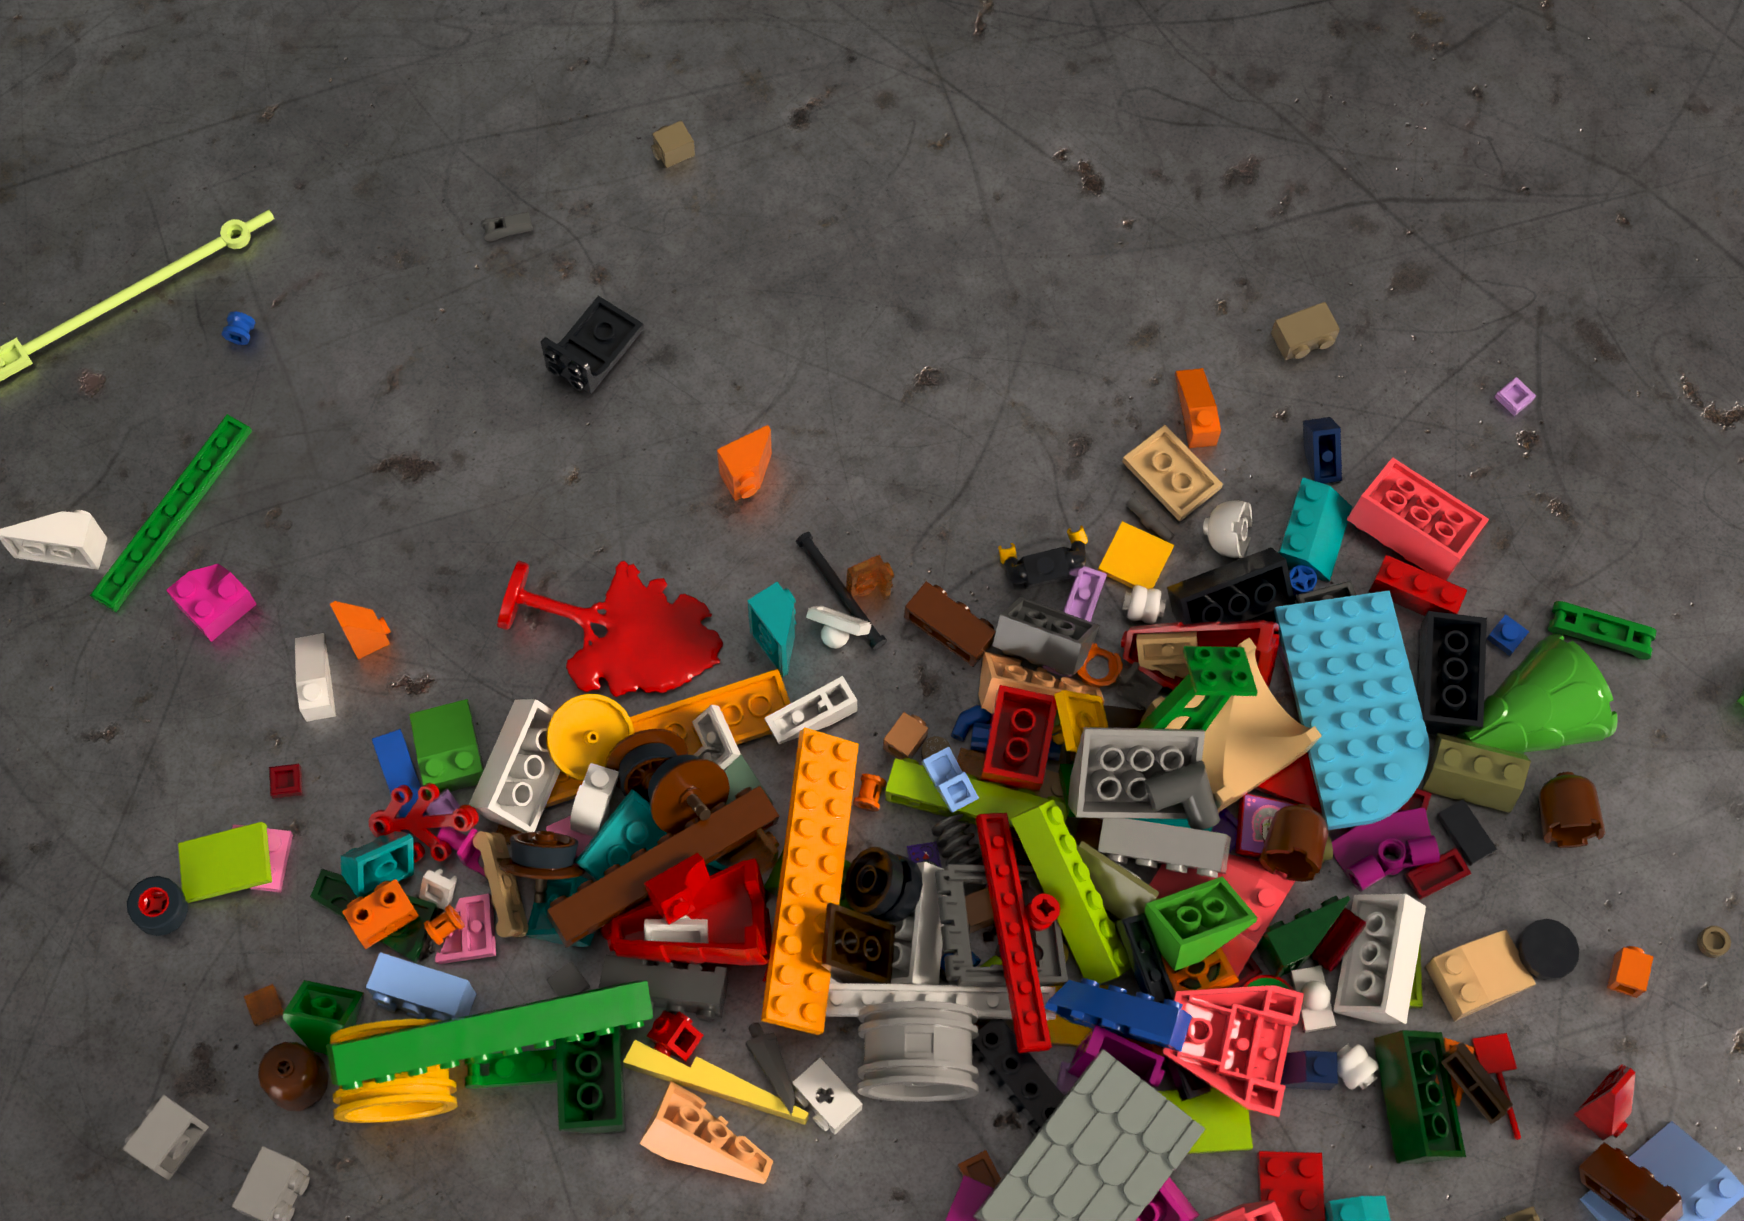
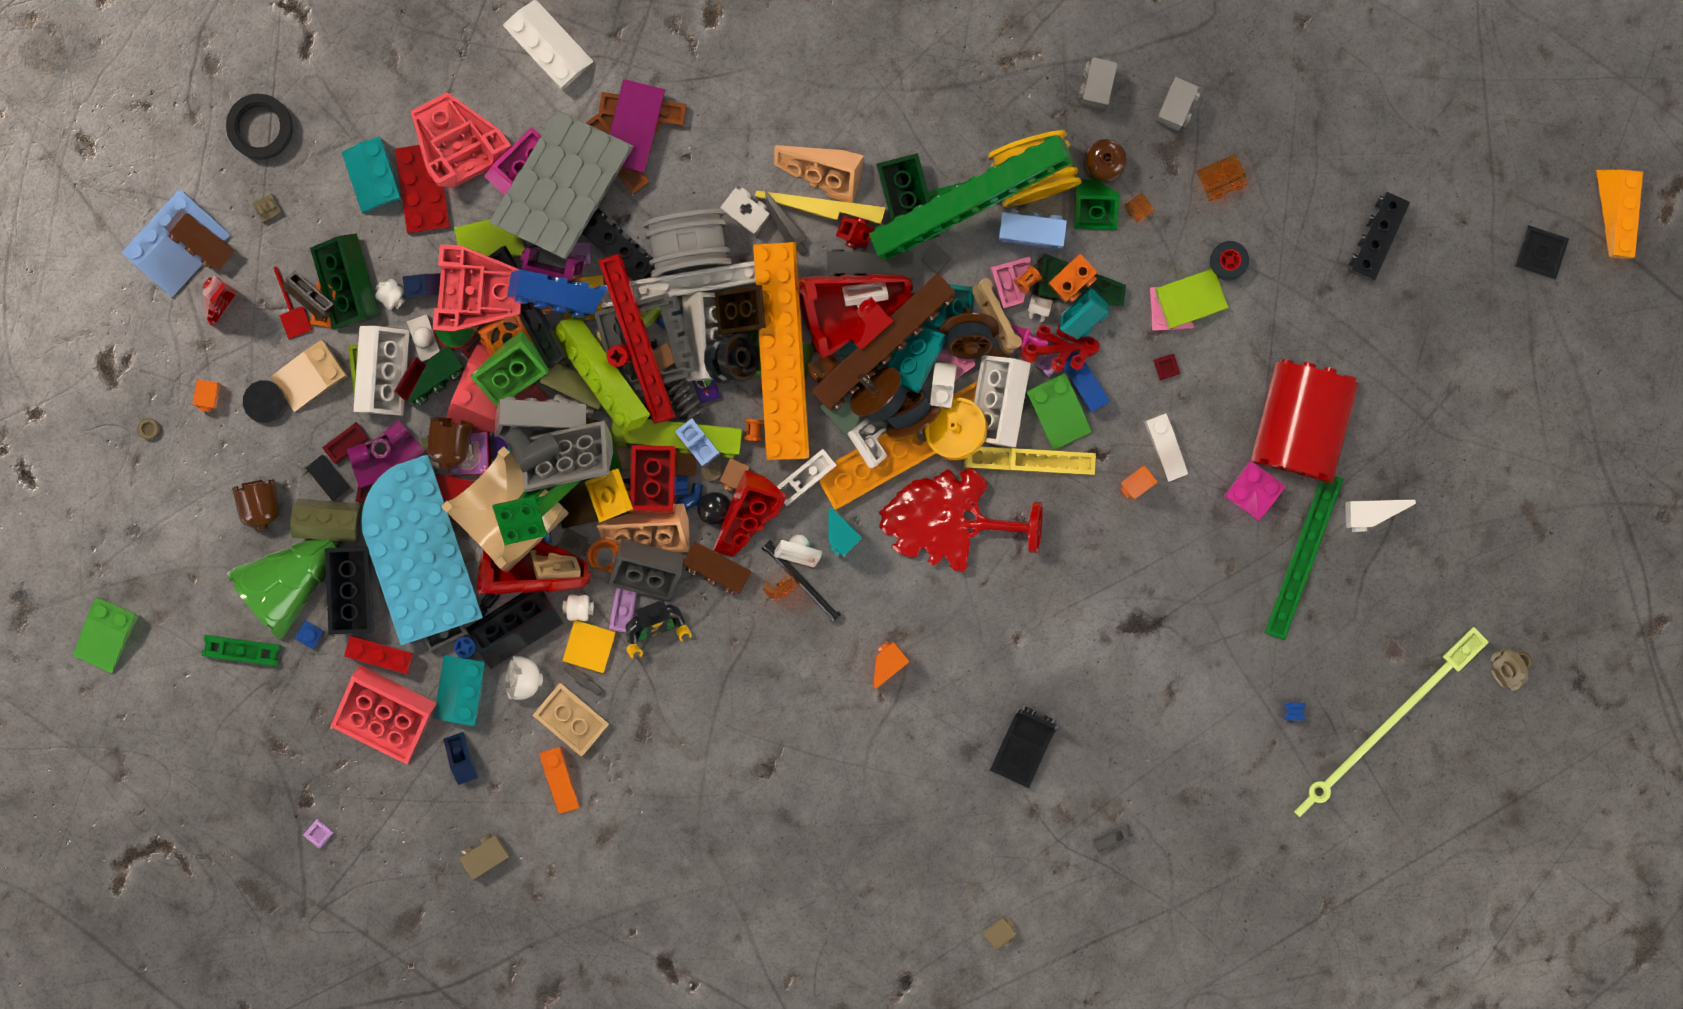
camera: 175 degrees right, 20 degrees up
none -> black hair [697,492,731,525]
none -> red wedge [713,470,786,557]
none -> light yellow slope [964,447,1096,475]
none -> clear orange bracket [1196,154,1248,201]
none -> red cylinder [1250,359,1359,484]

